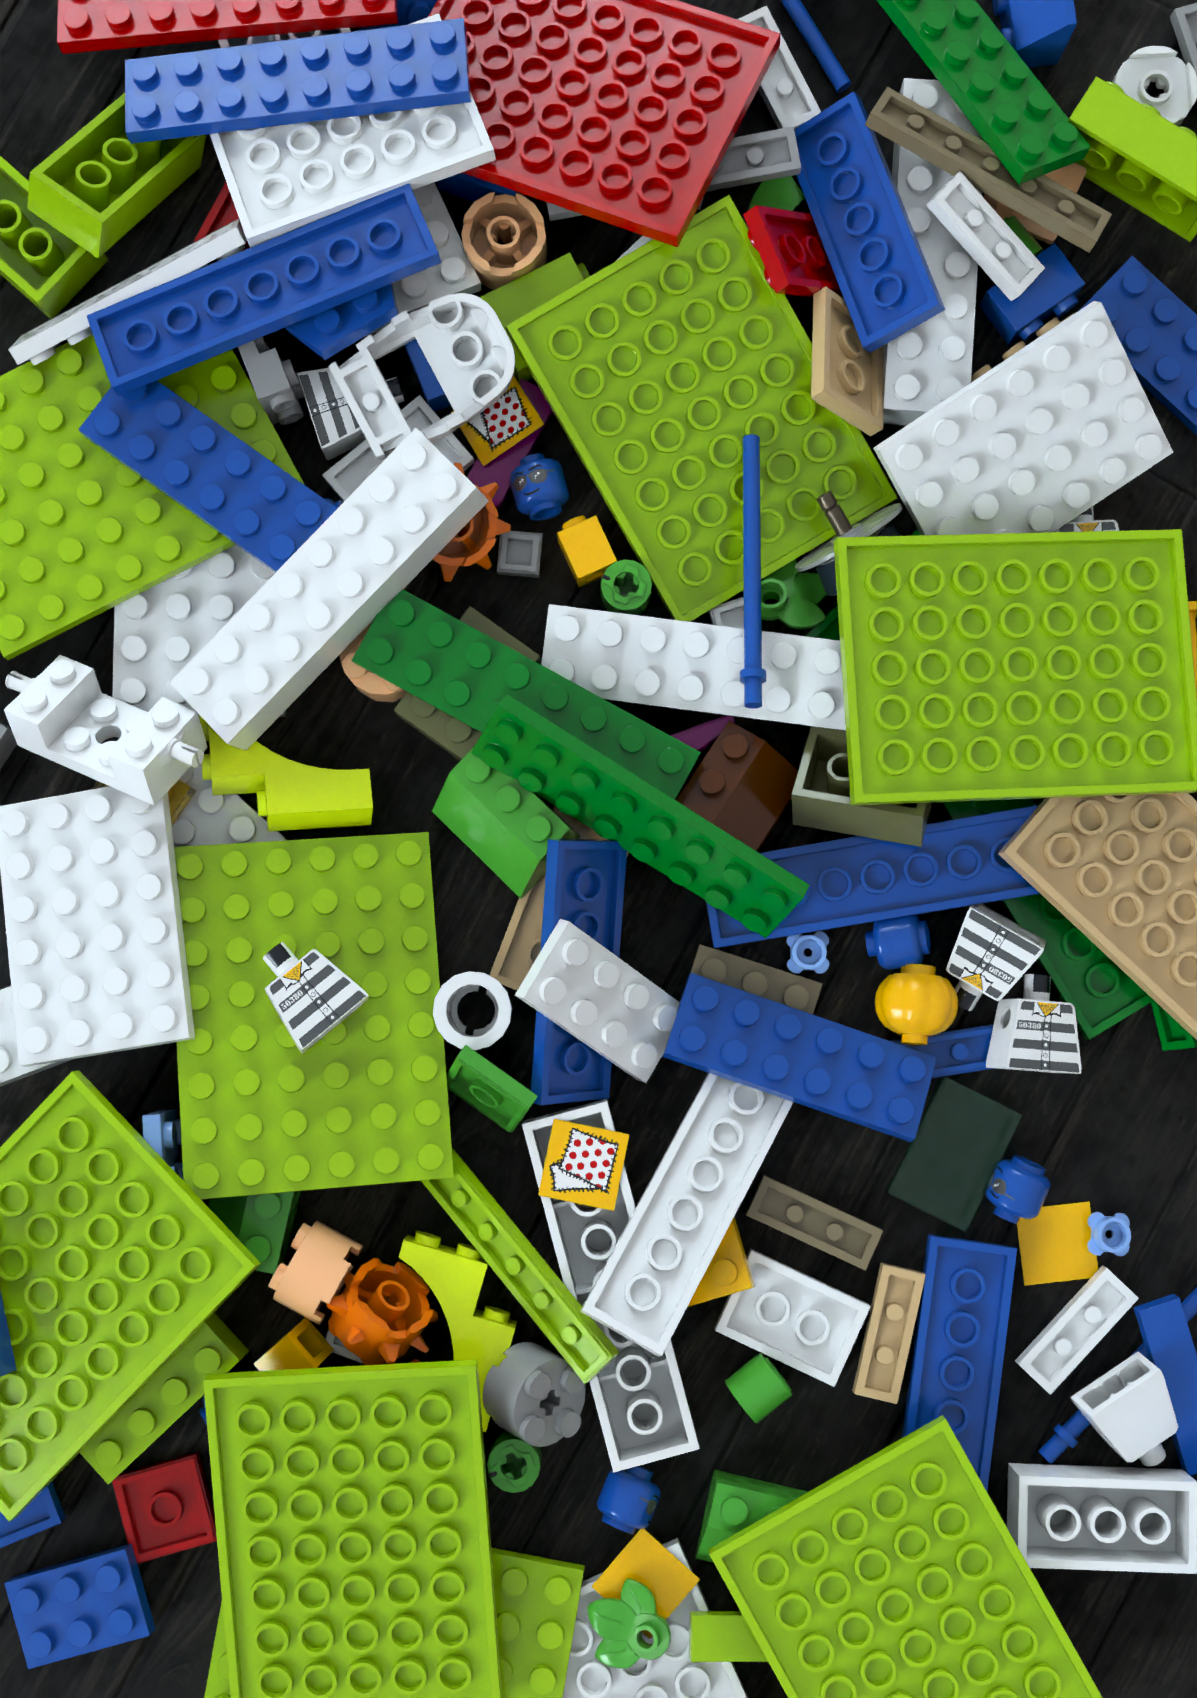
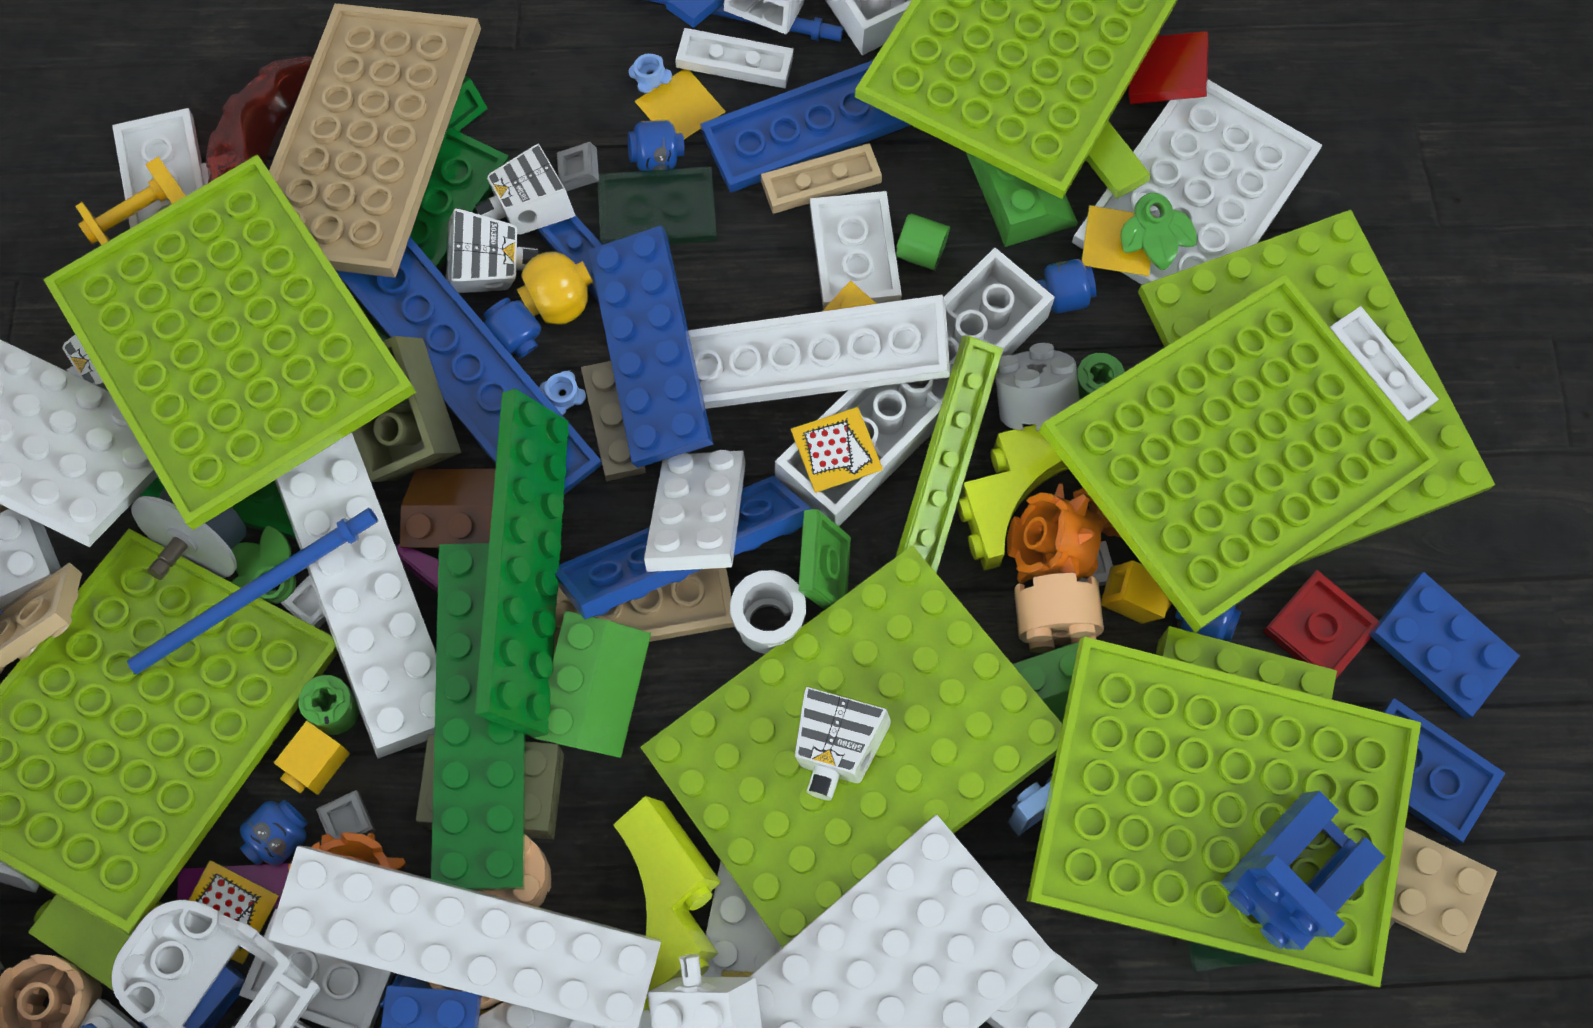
camera: 125 degrees left, 15 degrees down
dark tan plate [745,1174,883,1271] -> none
none -> light grey tile [557,142,599,191]

